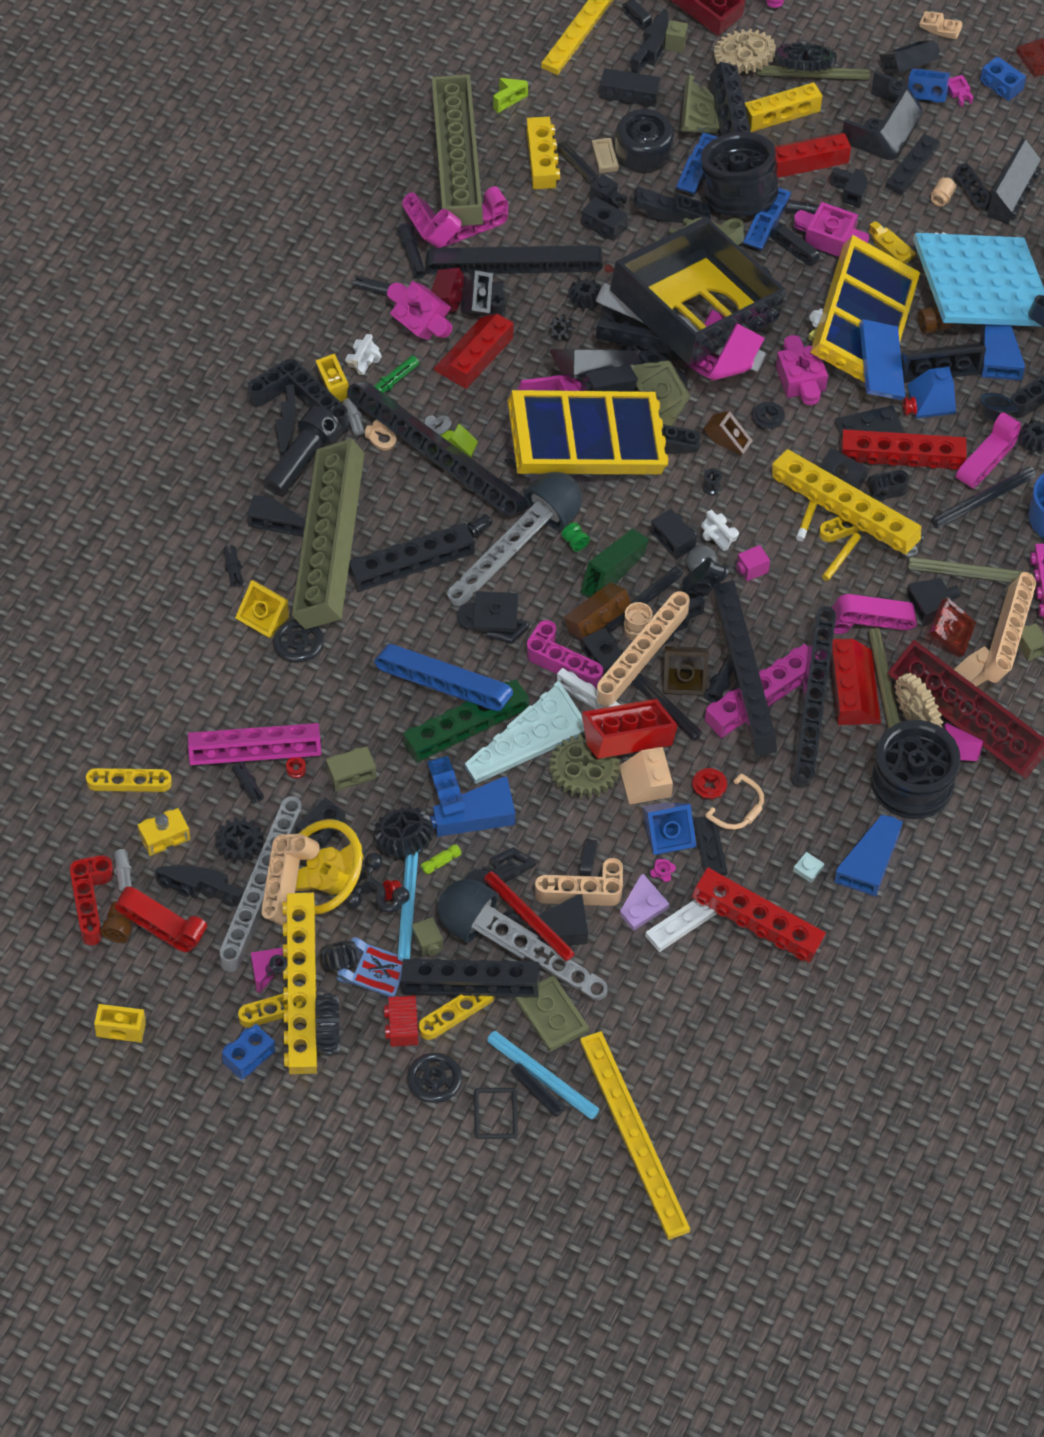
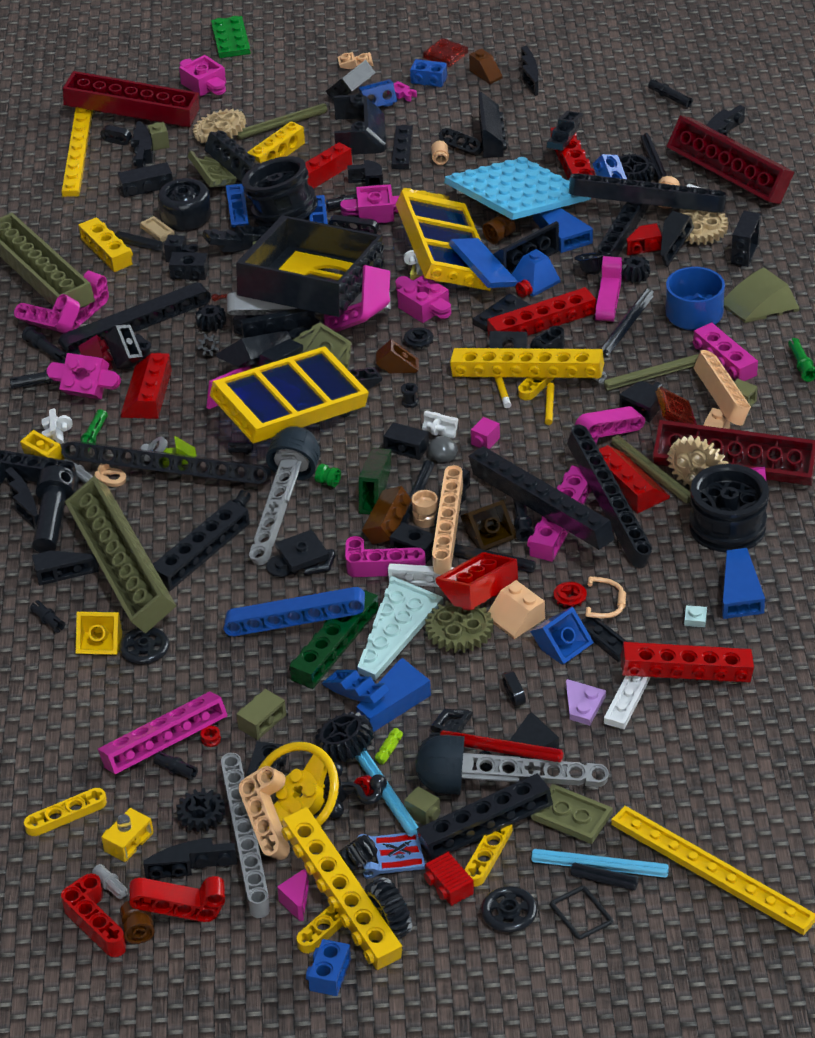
camera: 25 degrees left, 15 degrees down
yellow brick [94,1004,146,1043] -> none
black pin [265,955,287,977] -> none
lime slope [493,78,528,113] -> none
light nougat beam [535,858,623,906] -> none
dark pink plate [650,859,676,882] -> none
black piece [682,557,729,600] -> none
black gear [775,42,837,72] -> none

